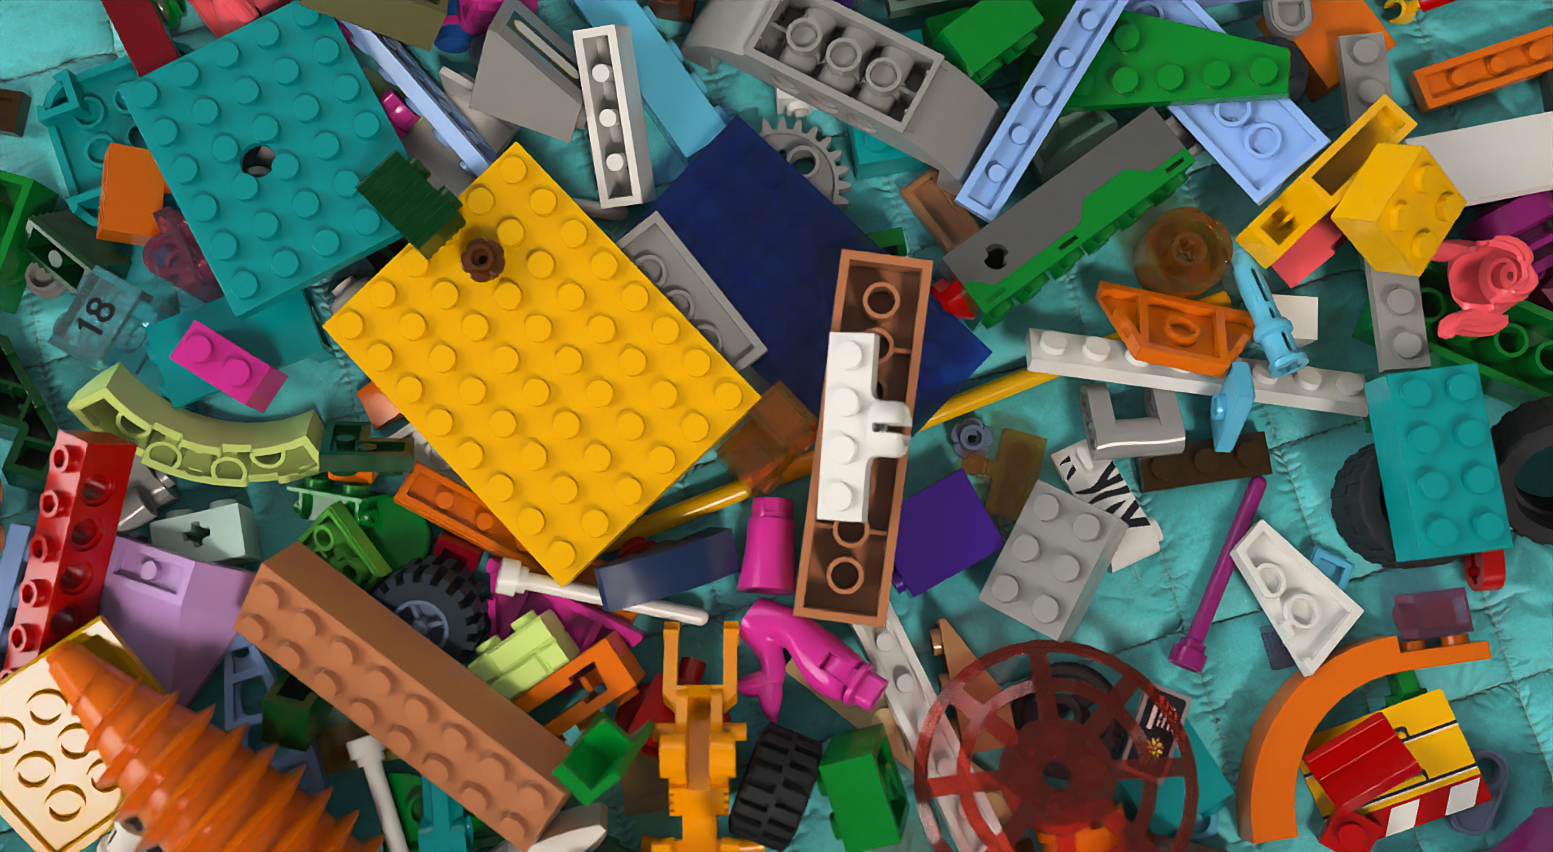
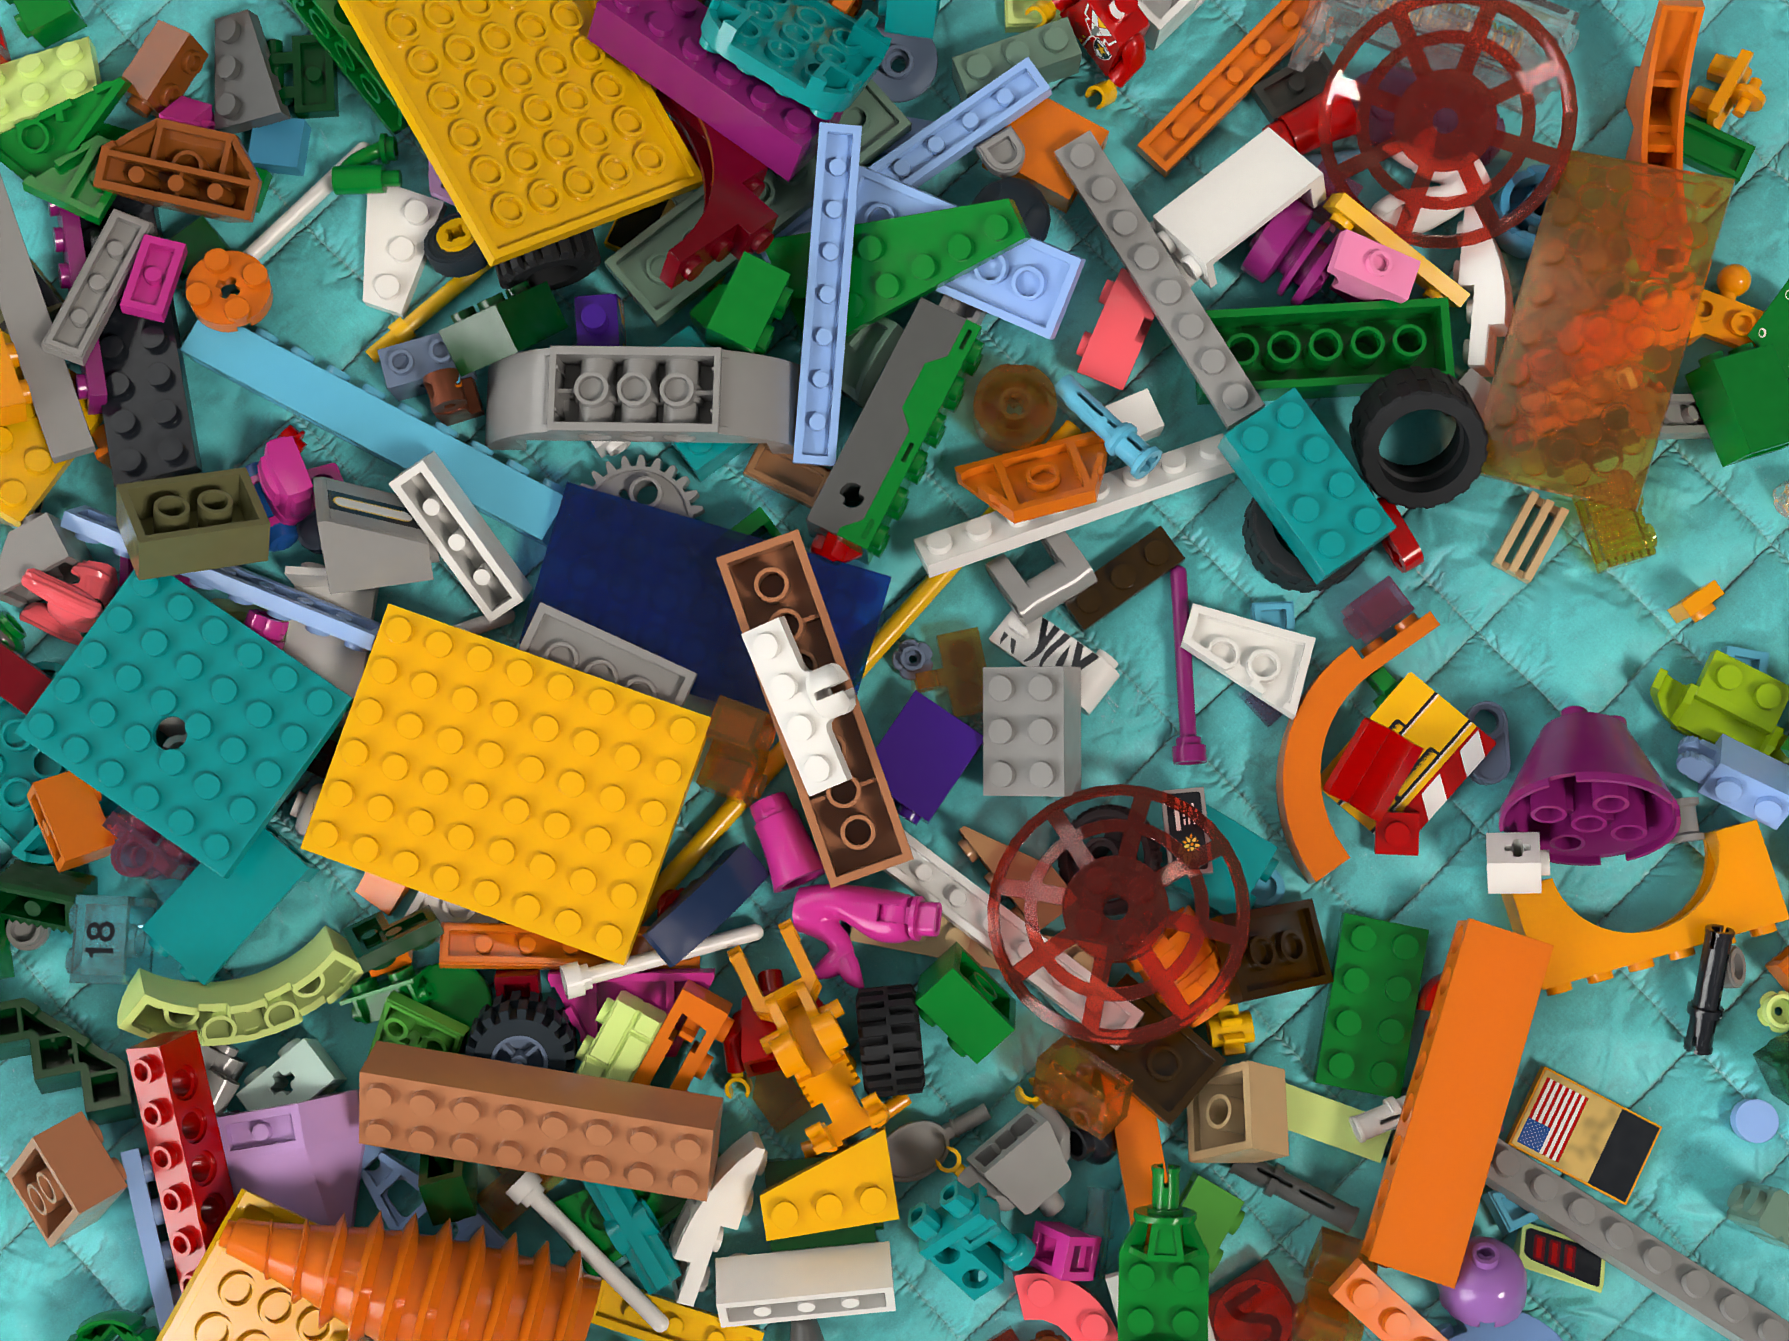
camera: 20 degrees left, 0 degrees up
dark pink brick [169,320,288,413] -> none
dark green brick [355,150,467,260] -> none
reddish brown plate [461,238,506,283] -> none
green panel [552,711,657,807] -> none
medium azure plate [1210,362,1256,453] -> none
yellow slope [1234,93,1418,270] -> none
yellow brick [1330,143,1467,277] -> none
coral hair [1431,235,1539,339] -> none

